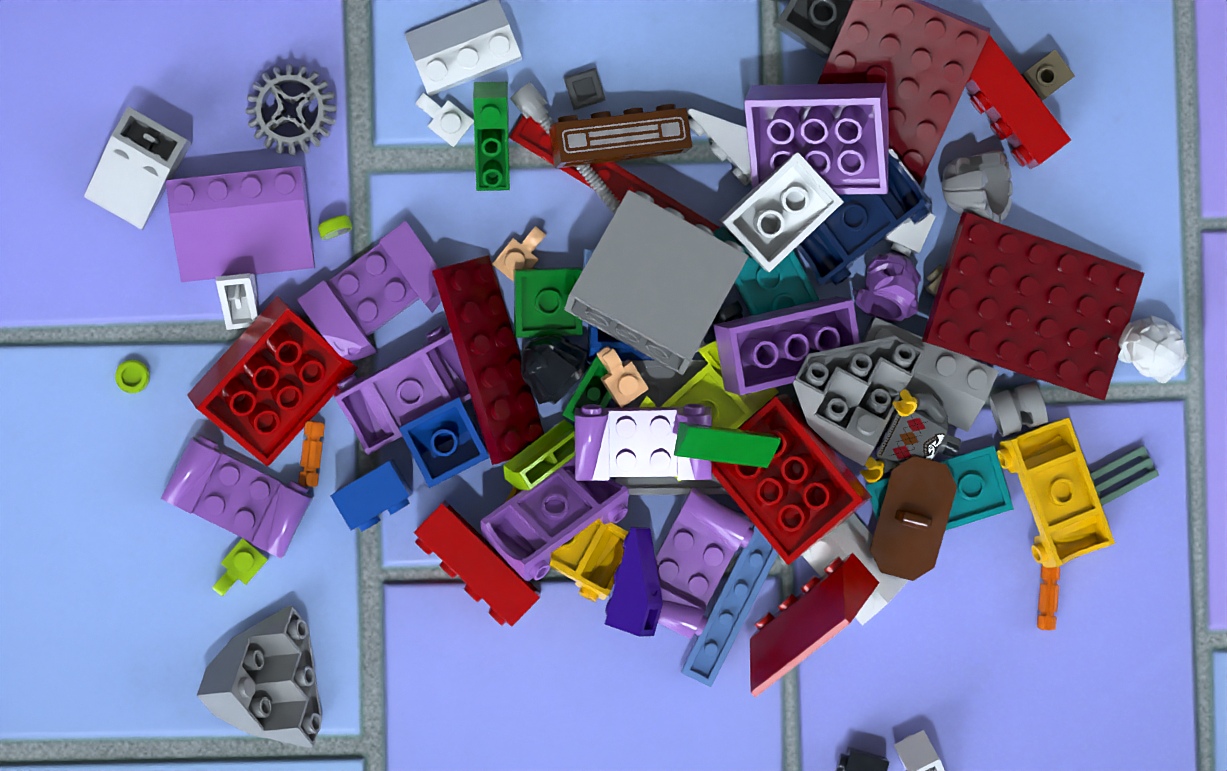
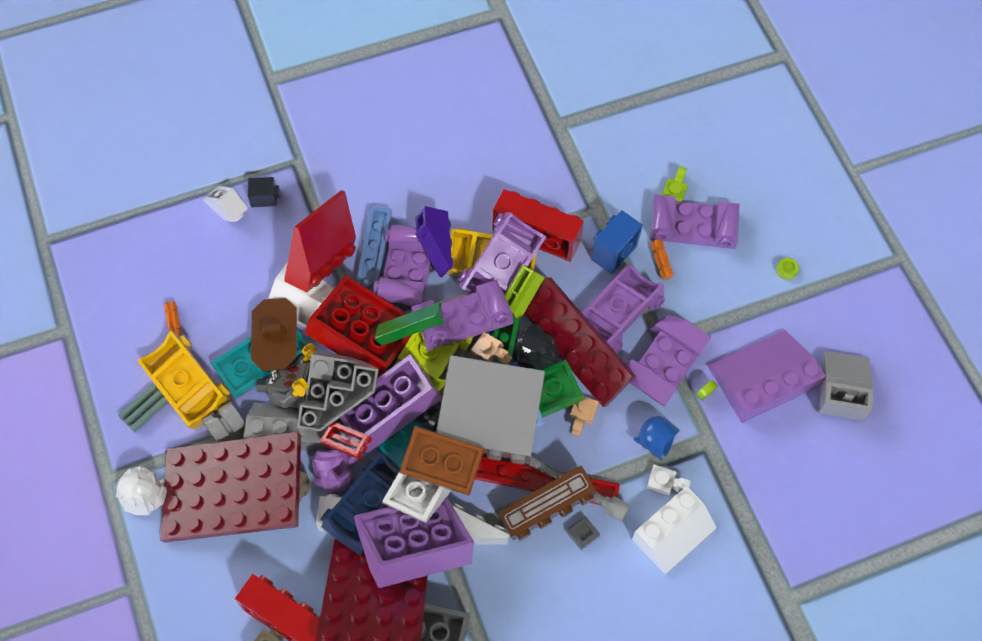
camera: 155 degrees right, 25 degrees down
red slope [187,296,358,467] -> none
light grey brick [197,606,322,748] -> none
white slope [216,273,259,330] -> none
light grey gear [245,64,337,156] -> none
blue slope [399,397,490,488] -> none
green slope [473,82,510,191] -> none
light grey hair [941,150,1013,223] -> none
none -> tile [320,422,372,460]
none -> dark orange tile [399,426,485,496]
none -> blue helmet [633,416,680,461]

